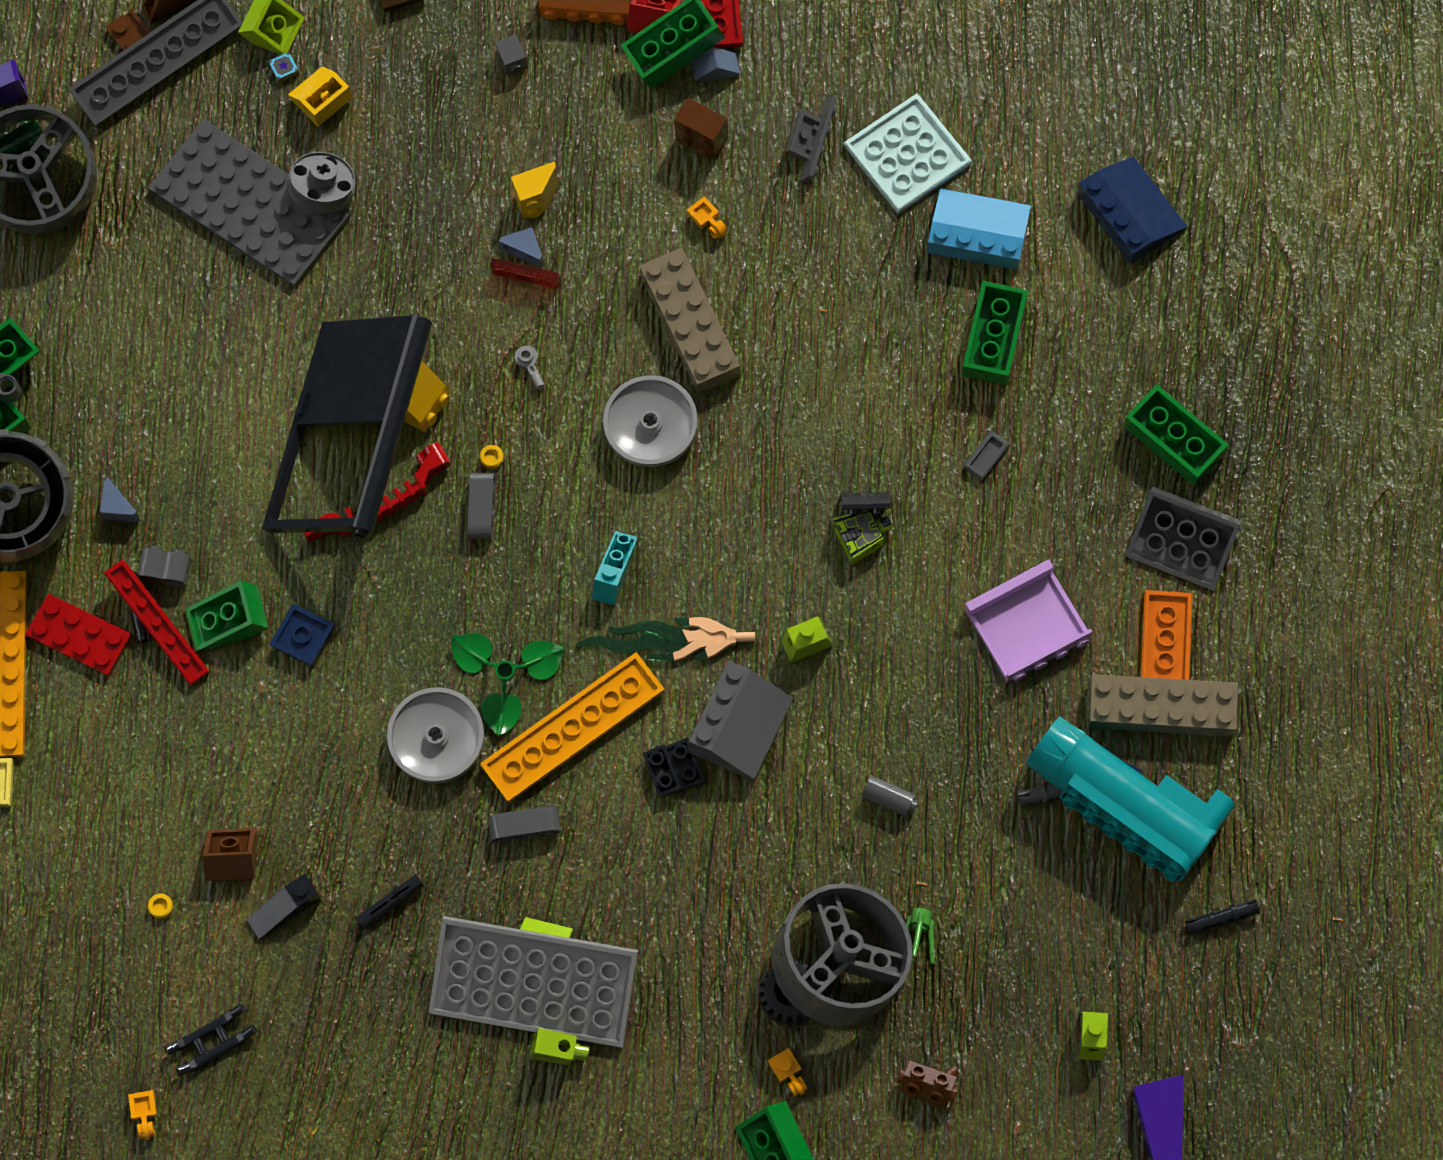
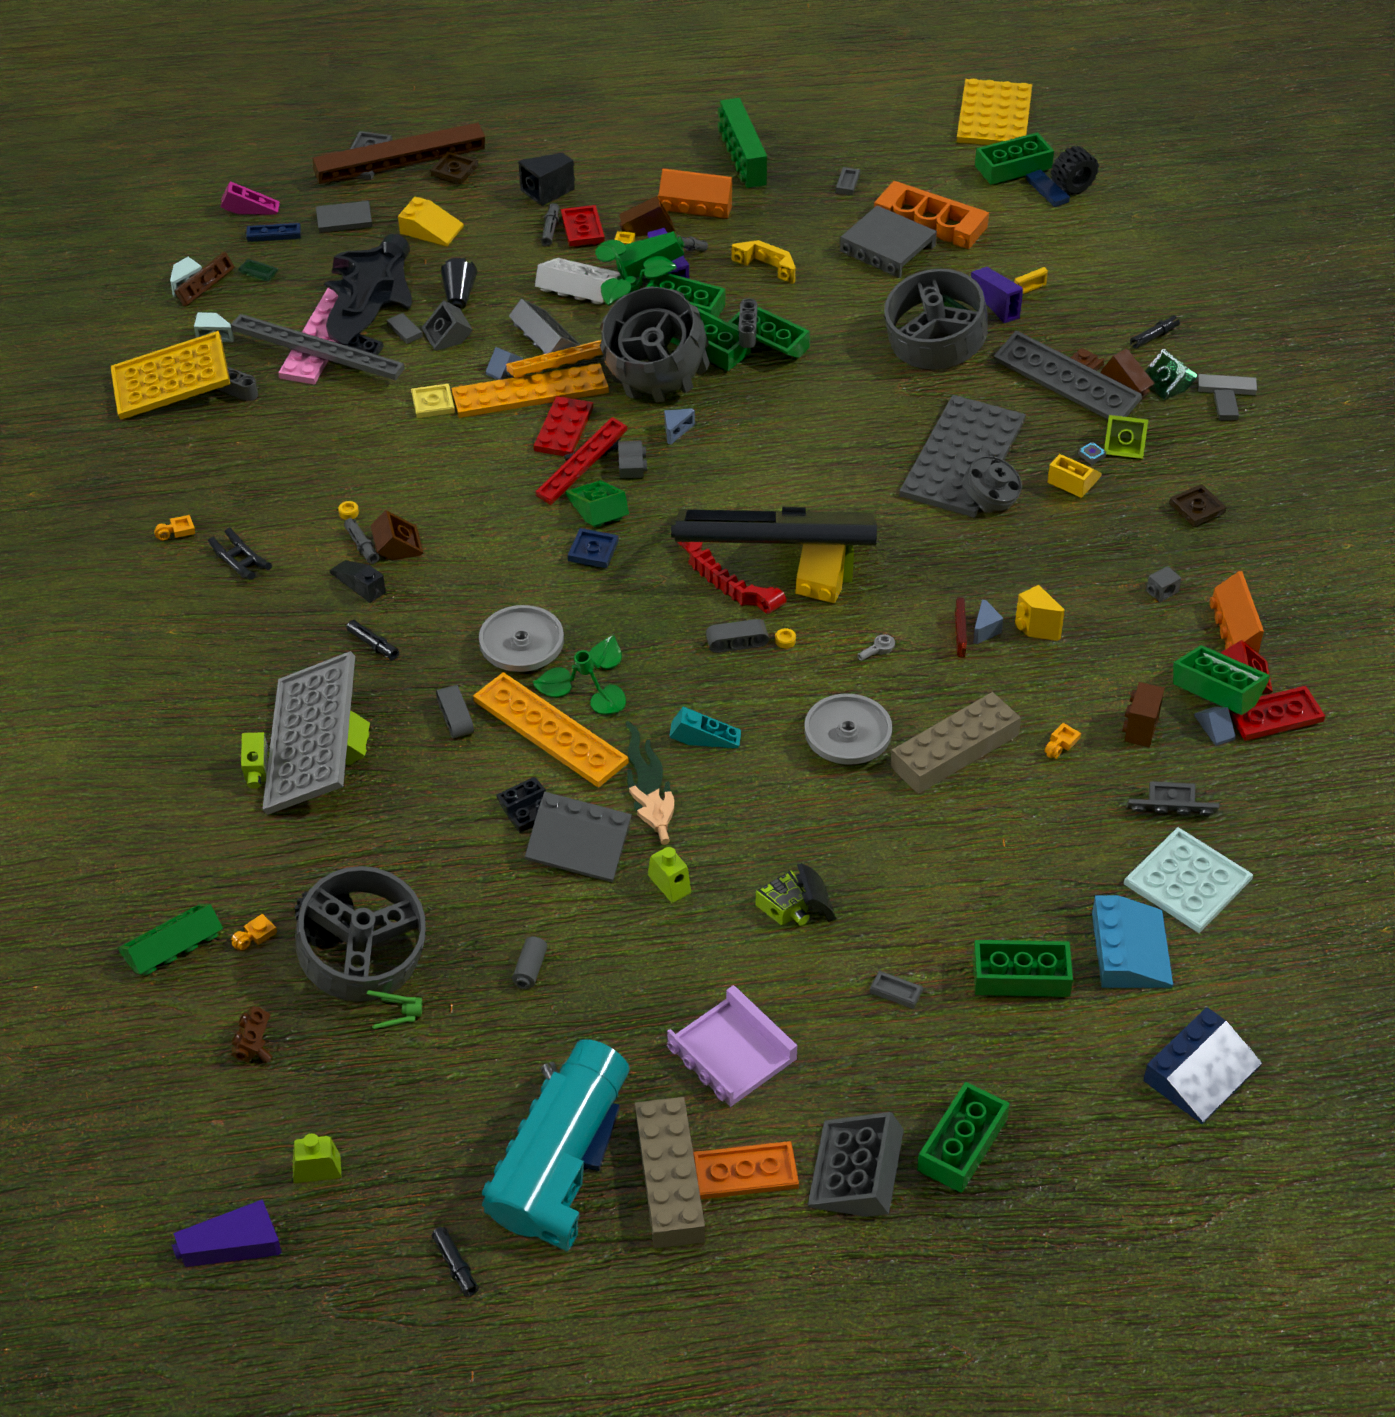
camera: 75 degrees right, 25 degrees down
none -> dark grey pin [344,518,379,564]

